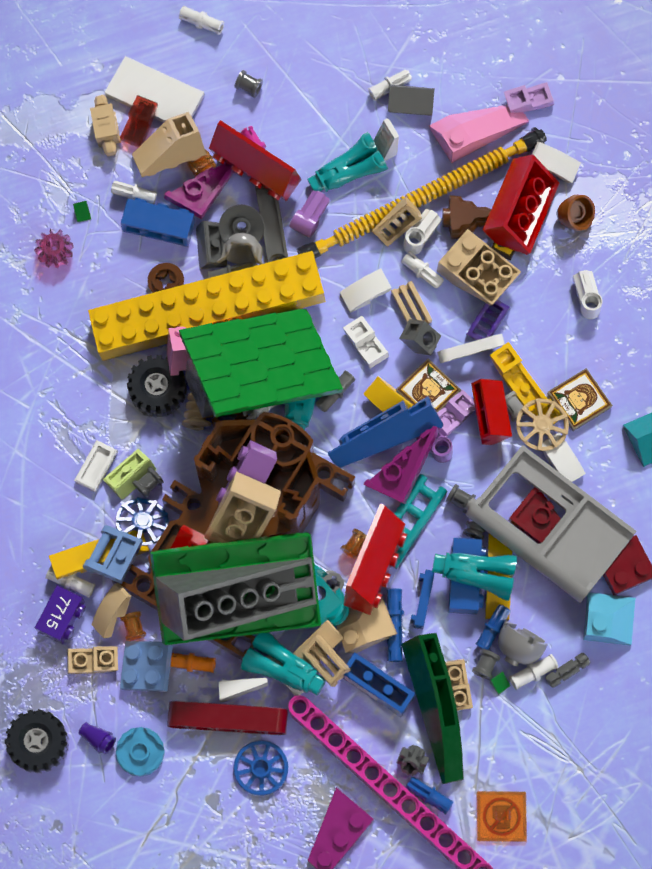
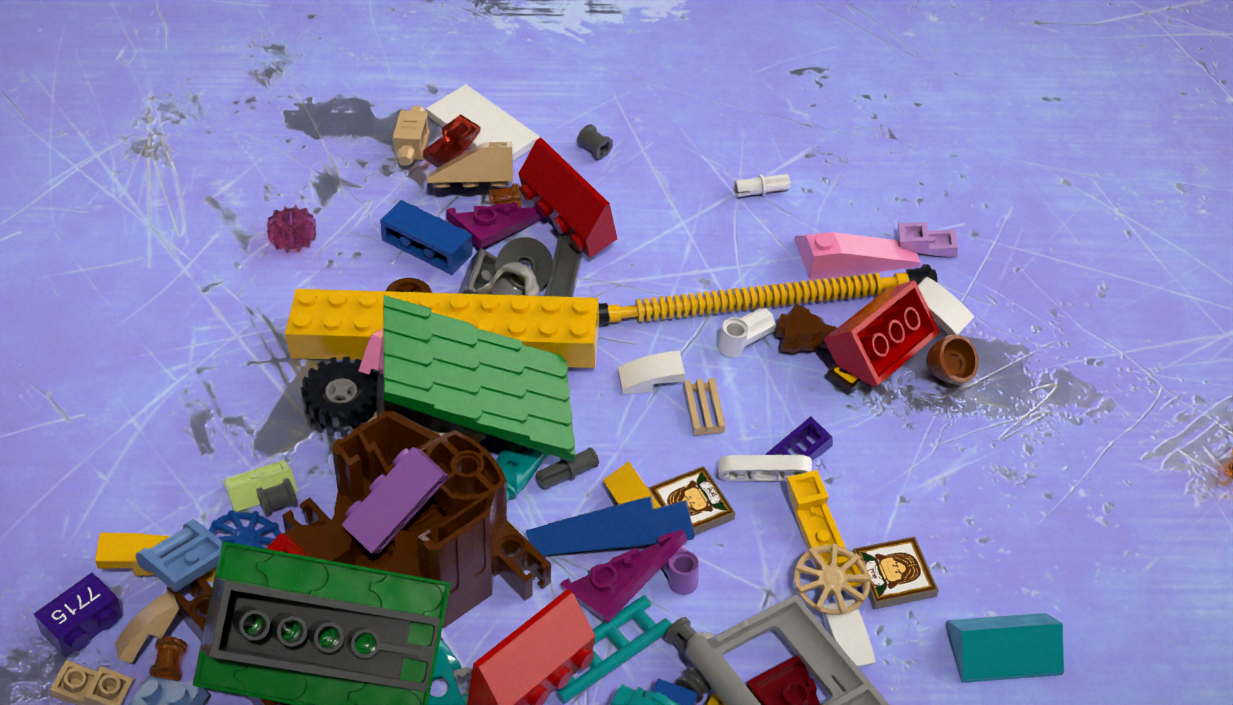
camera: 15 degrees right, 25 degrees down
white pin [45,565,95,598] -> none
green piece [73,200,91,222] -> none
white tile [74,440,118,493] -> none
white axle [111,181,157,204] -> none
white pin [179,6,225,35] -> none
tan slope [204,471,281,543] -> none
medium lavender piece [289,190,330,238] -> none
teal piece [307,132,388,192] -> none
white slope [343,316,389,369] -> none
tan slope [372,197,422,247] -> none
white slope [373,118,399,161] -> none
dark grey slope [388,85,435,116] -> none
dark grey brick [399,319,441,355] -> none
white axle [401,251,444,289] -> none
tan slope [437,229,521,306] -> none
lavender slope [437,389,476,437] -> none
red piece [471,379,512,445] -> none
light grey bush [505,391,529,422] -> none
white piece [573,270,603,319] -> none

